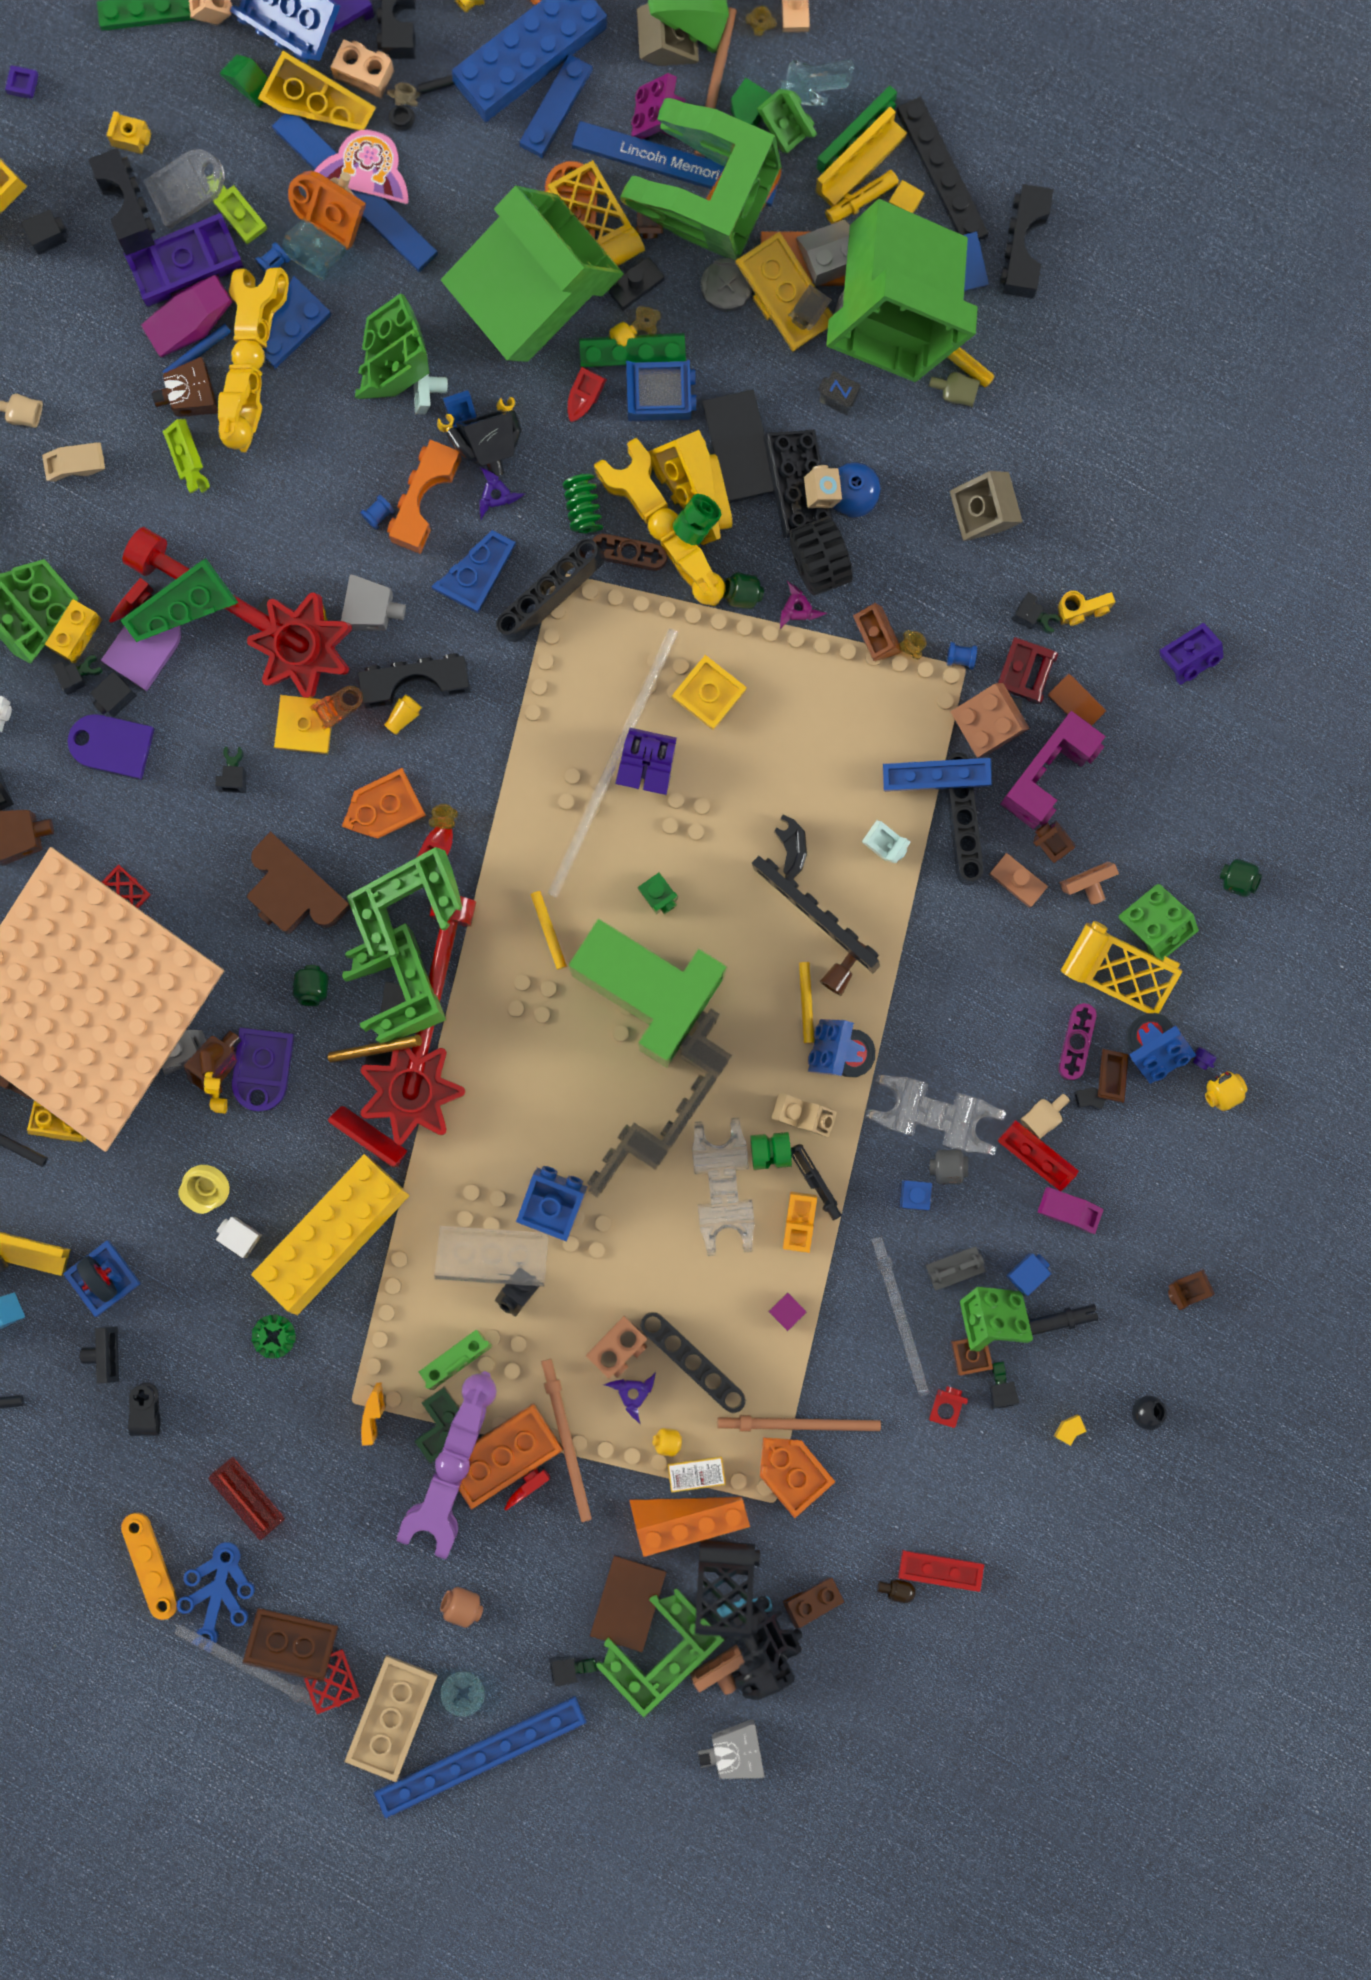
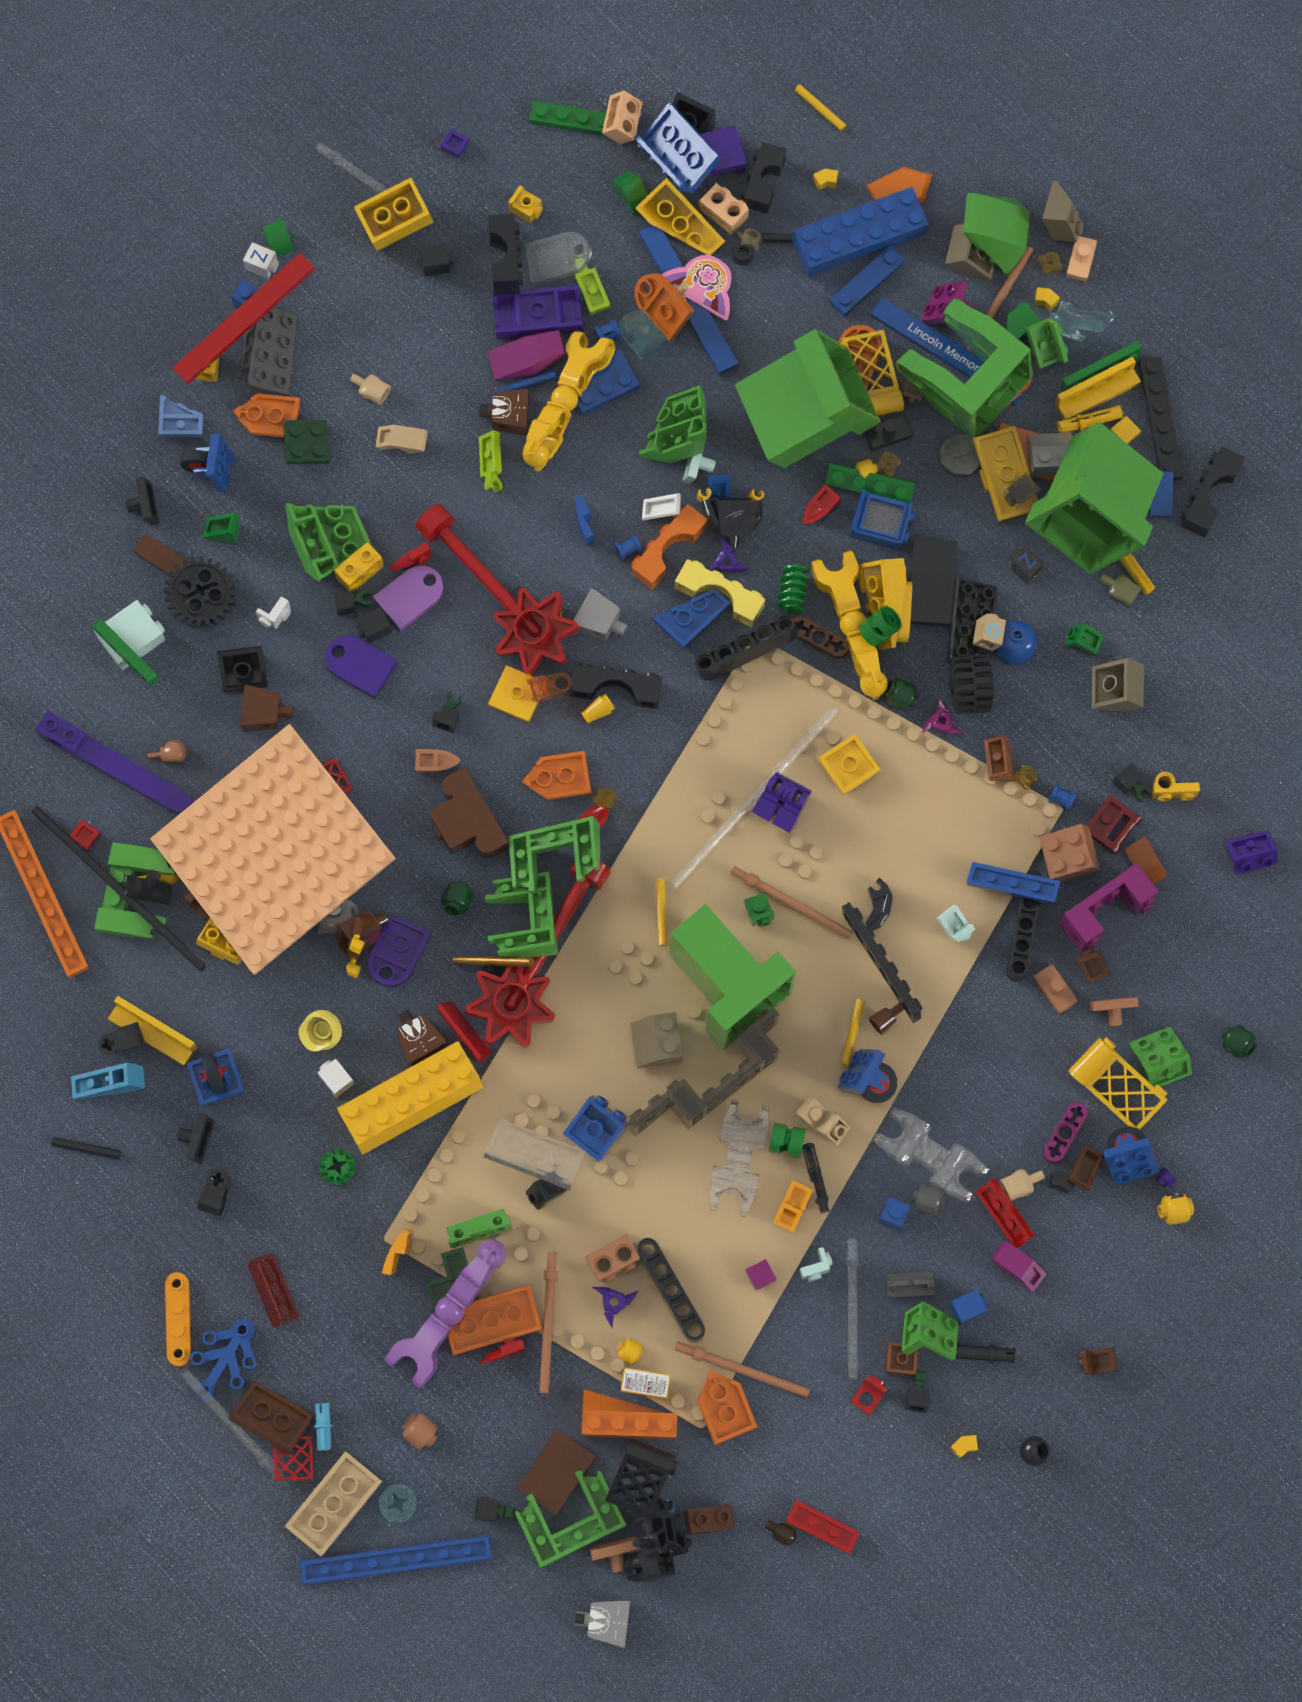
camera: 20 degrees right, 10 degrees down
green wing [120,558,238,642] -> none
none -> medium azure axle [314,1403,333,1451]
none -> reddish brown torso [396,1009,447,1068]
none -> nougat plate [415,749,460,773]
none -> blue slope [576,494,594,546]
none -> dark tan slope [630,1012,683,1068]
none -> white tile [642,493,681,521]
none -> light yellow arch [674,559,765,628]
none -> nougat bar [730,866,853,939]
none -> light aqua bracket [799,1247,832,1282]
none -> yellow piece [1034,287,1060,312]
none -> green bracket [1065,623,1104,656]

